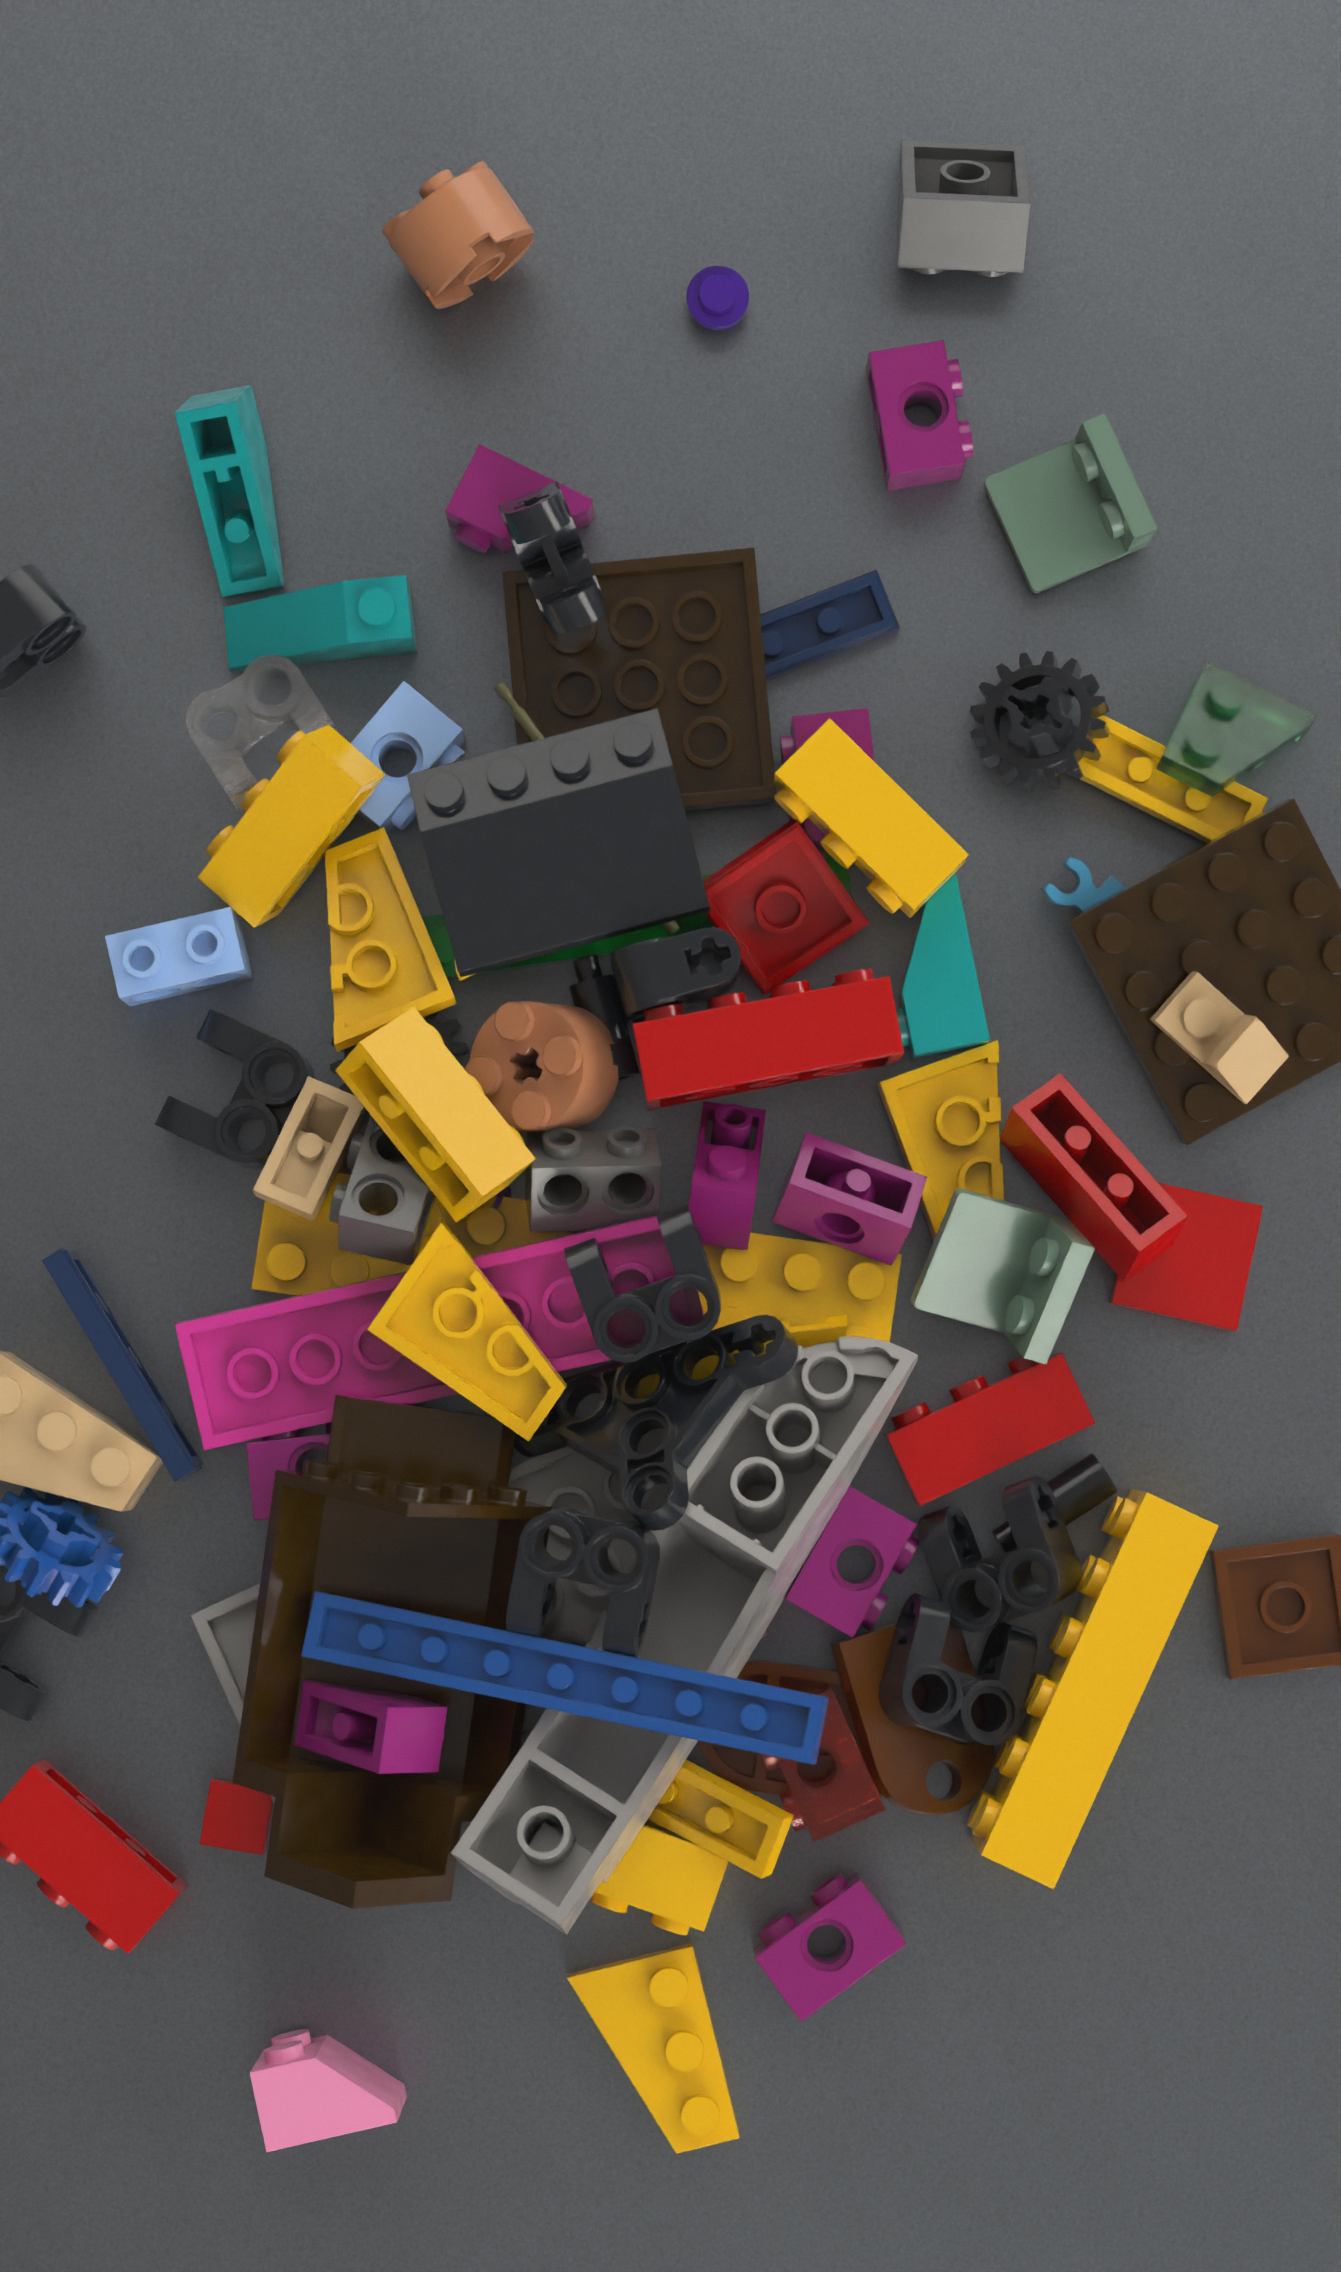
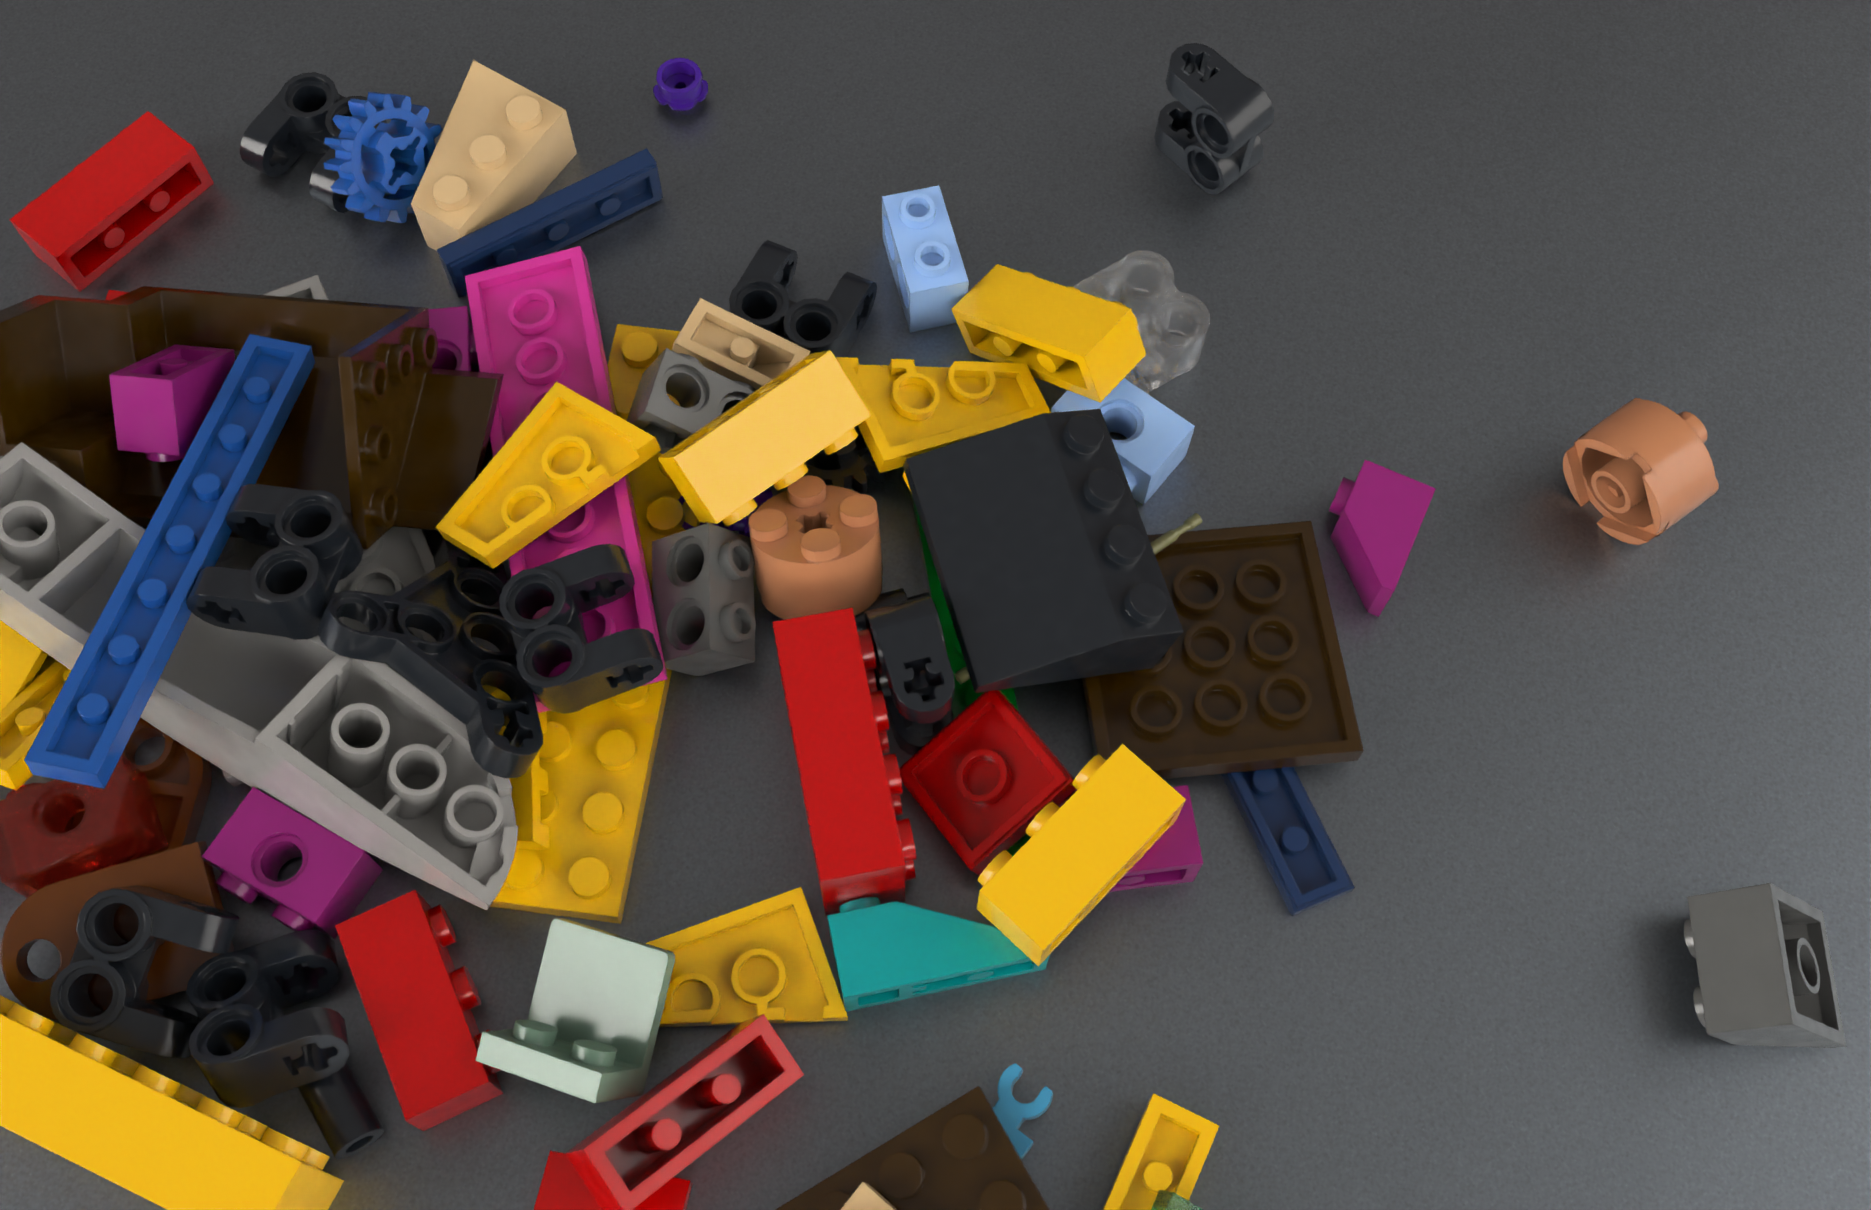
camera: 85 degrees right, 20 degrees down
teal slope [175,385,284,597] -> none
teal slope [223,575,418,671] -> none
black piece [498,482,607,635] -> none
dark purple plate [686,266,749,330] -> none
magenta slope [689,1101,766,1250] -> none
magenta brick [772,1132,927,1266] -> none
magenta brick [866,340,973,491] -> none
black gear [970,651,1110,792] -> none
sand green bracket [984,413,1157,593] -> none

